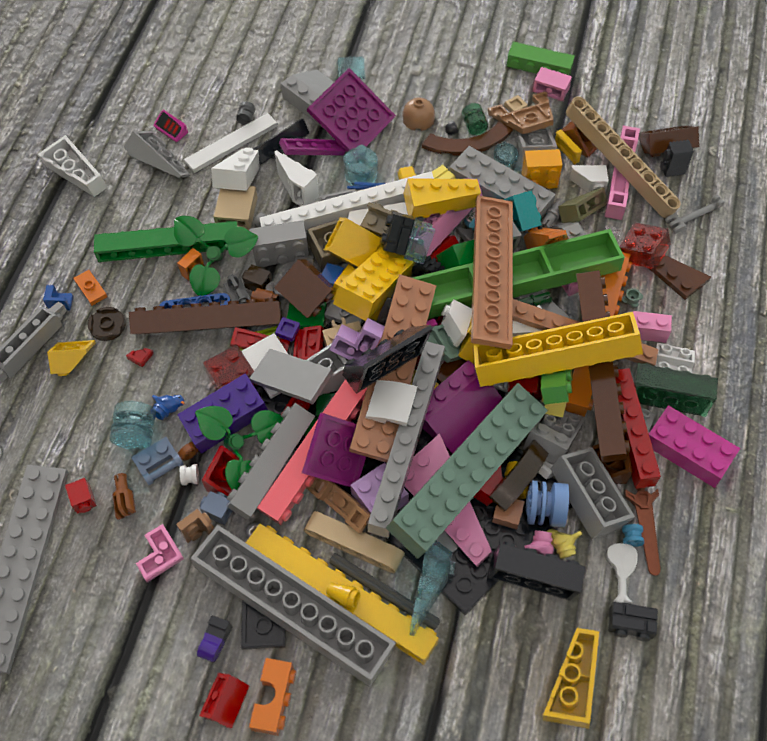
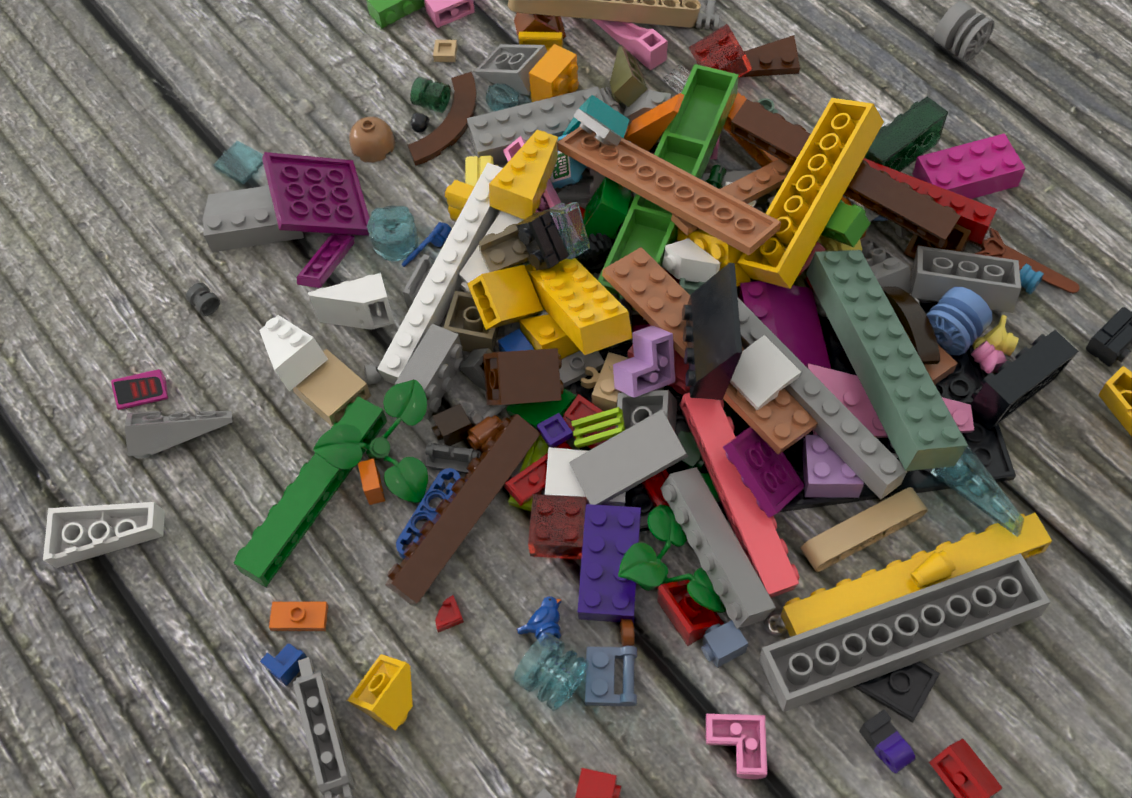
camera: 50 degrees left, 0 degrees up
dark brown tile [87,307,126,341] -> none
dark orange arm [113,473,136,520] -> none
medium nougat bracket [176,509,214,543] -> none
white wheel [180,464,199,486] -> none
white tile [184,113,277,173] -> none
orange arch [249,658,296,736] -> none
black bracket [253,118,309,165] -> none
medium nougat slope [306,477,371,534] -> none
dark grey axle [329,553,440,630] -> none
medium nougat wing [488,91,554,134] -> none
white slope [569,165,608,192] -> none
white piece [606,543,638,604] -> none
bright pink brick [633,311,672,343] -> none
none -> lime tile [571,407,625,448]
none -> light grey plate [573,109,622,146]

